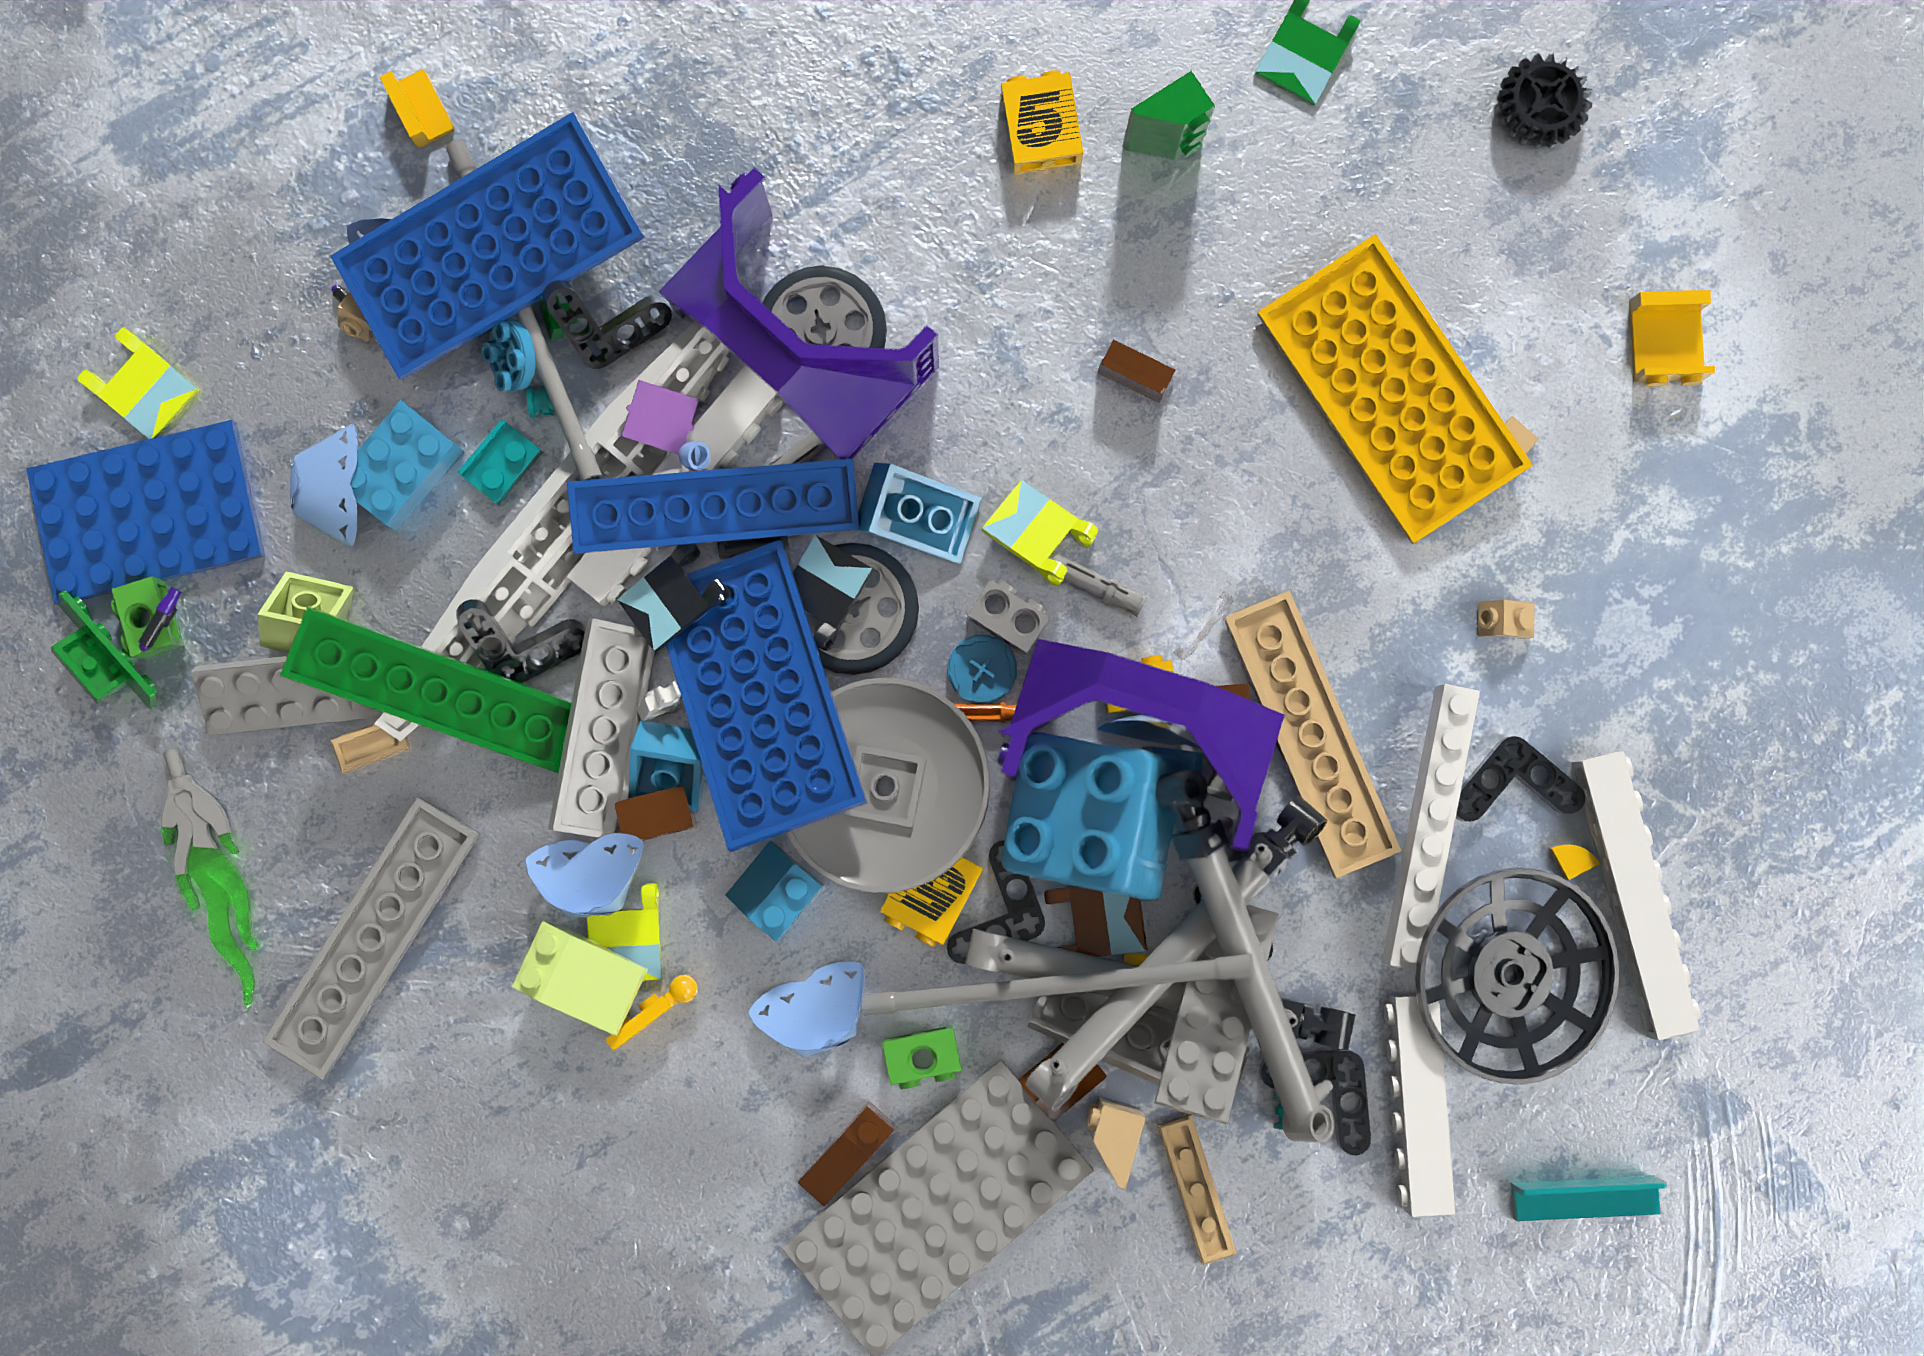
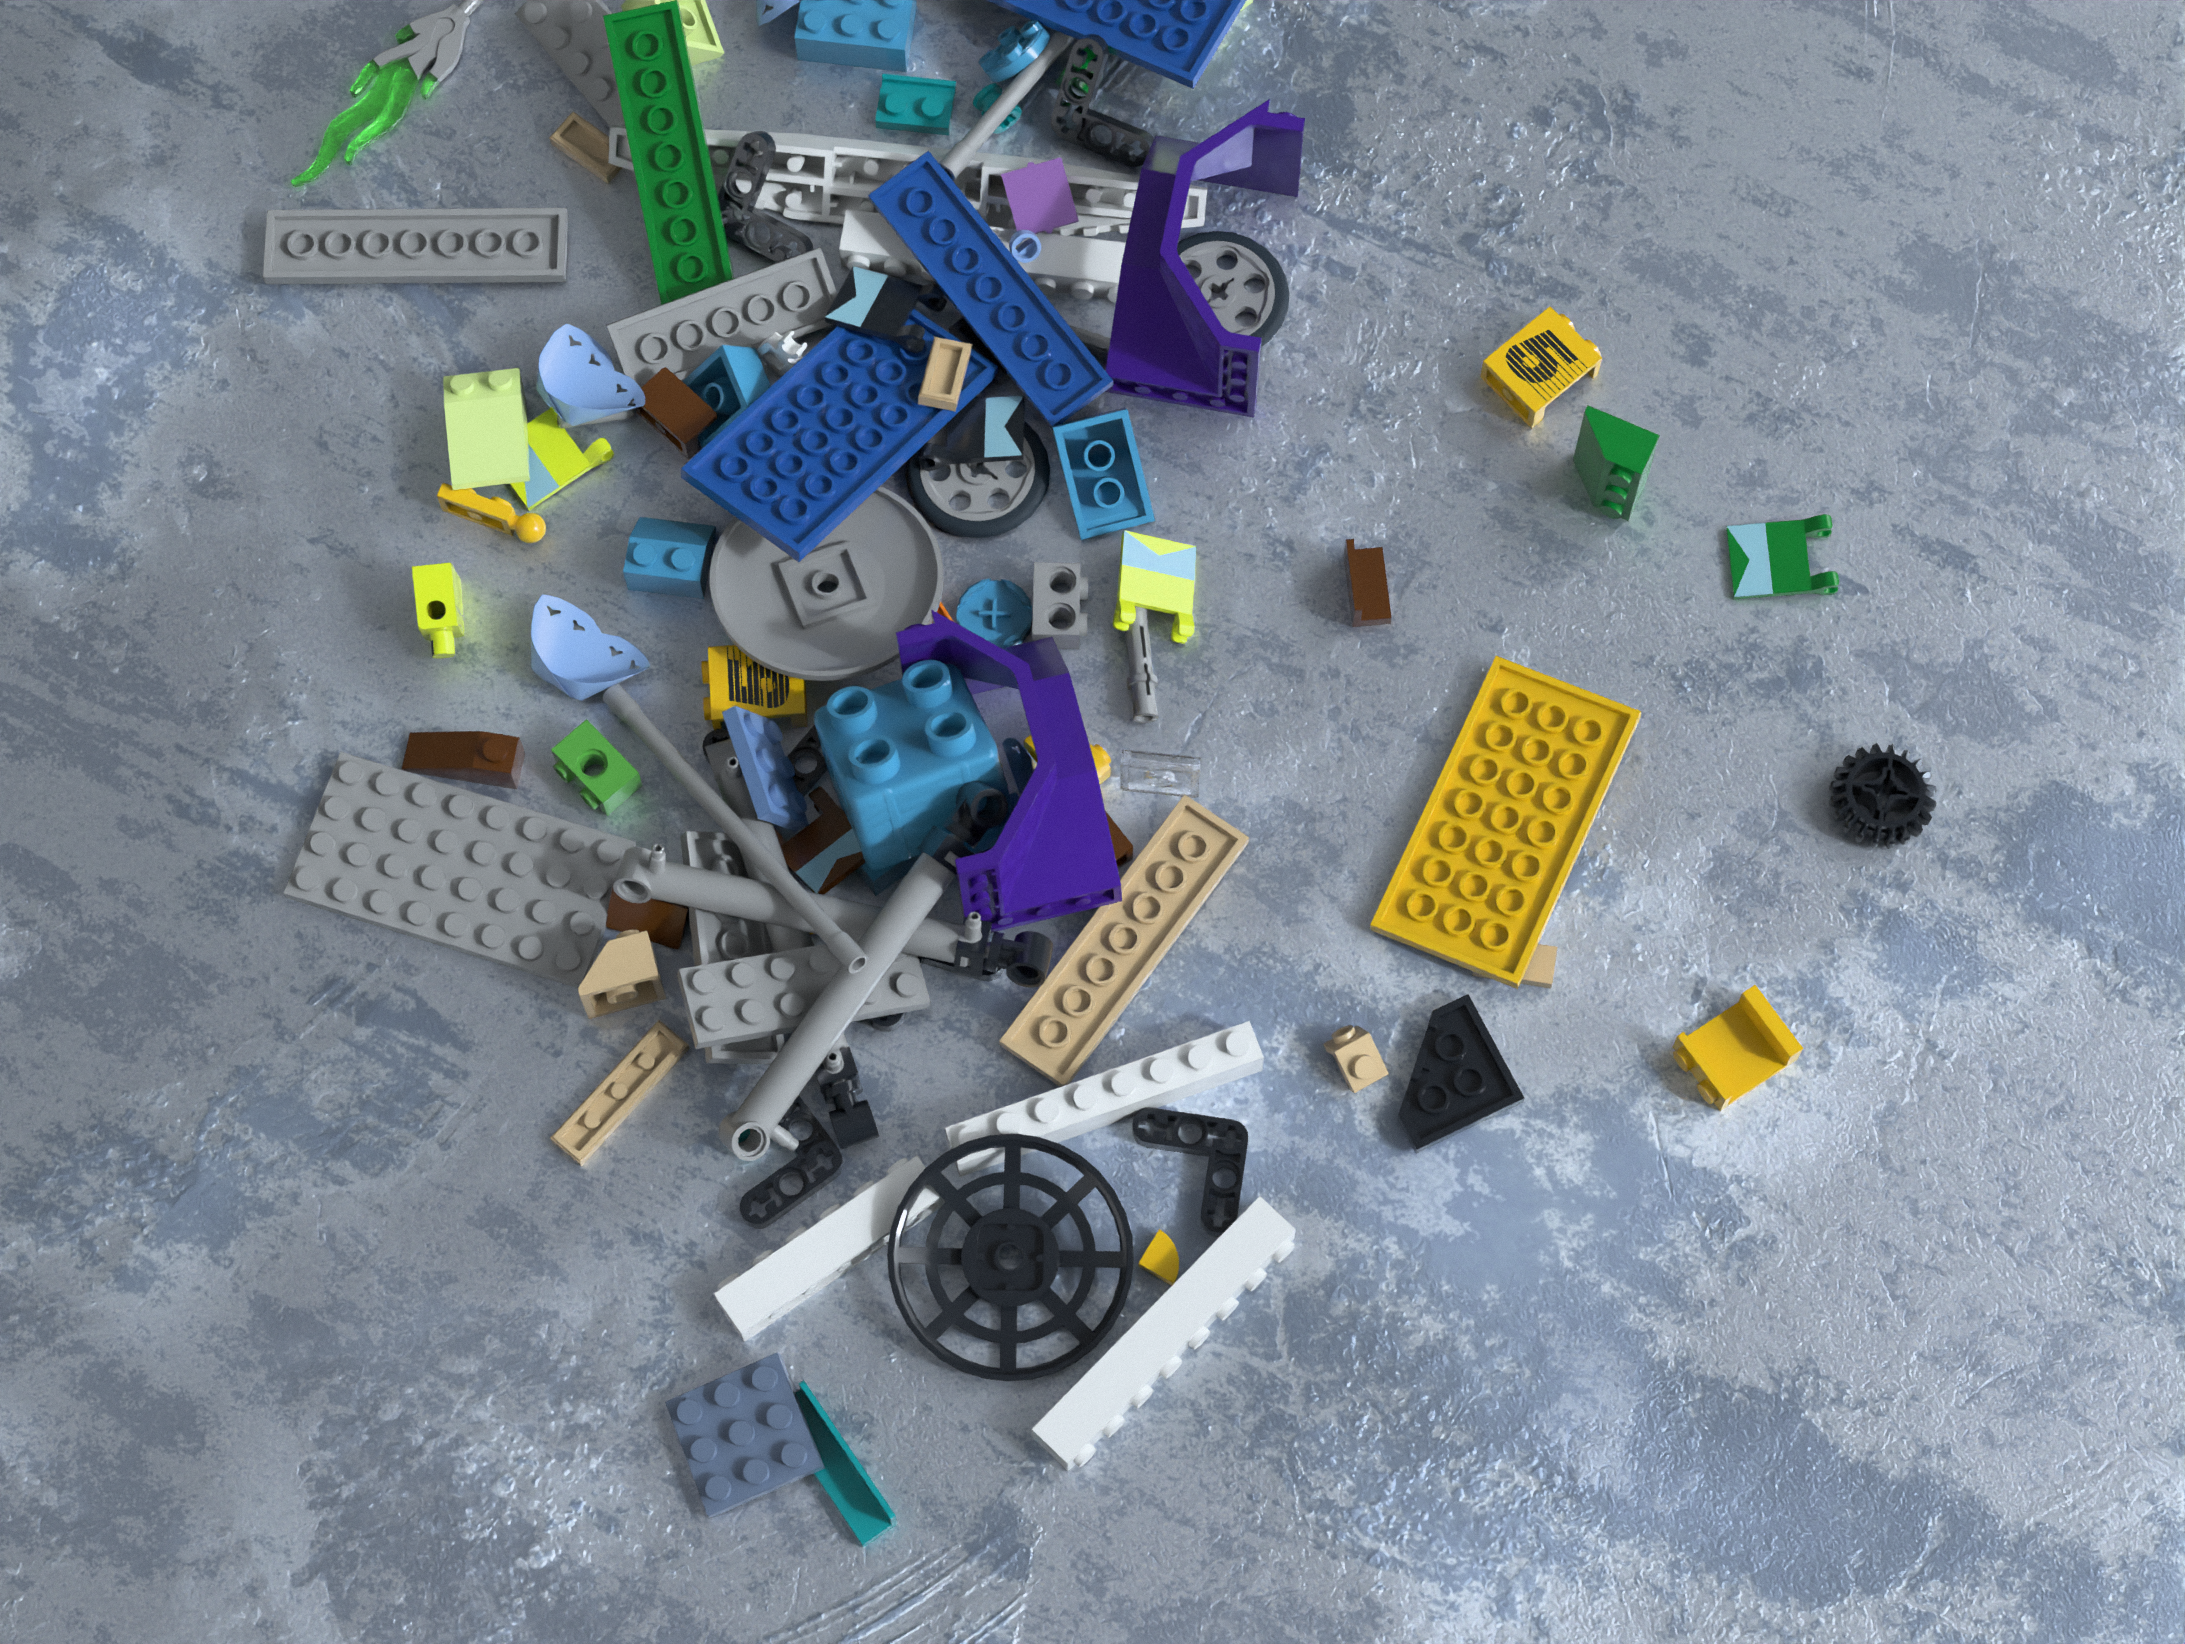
camera: 60 degrees right, 15 degrees down
none -> neon yellow torso [412,563,464,659]
none -> sand blue plate [665,1352,825,1518]
none -> medium blue plate [722,706,809,831]
none -> tan tile [918,337,972,412]
none -> black plate [1397,994,1525,1154]

